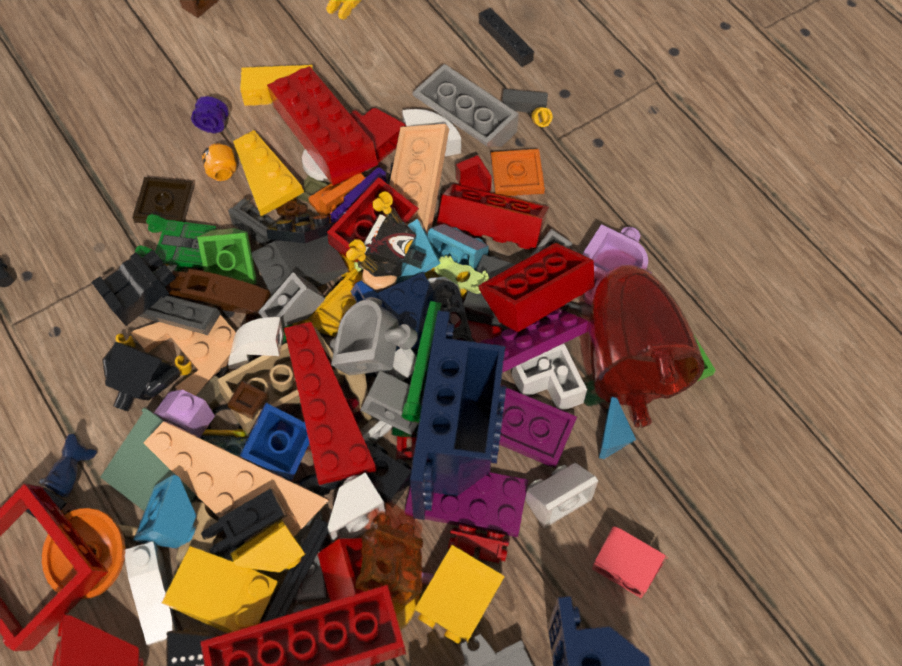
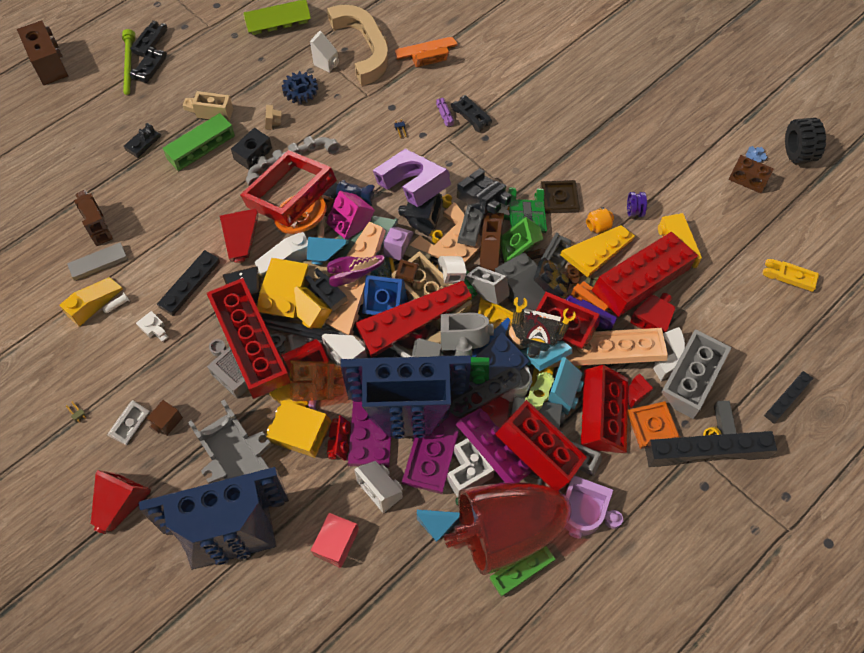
camera: 80 degrees right, 0 degrees up
none -> dark pink slope [326,191,375,240]
none -> magenta animal [327,255,385,287]
none -> medium lavender arch [373,149,451,207]
none -> black arch [645,431,777,467]

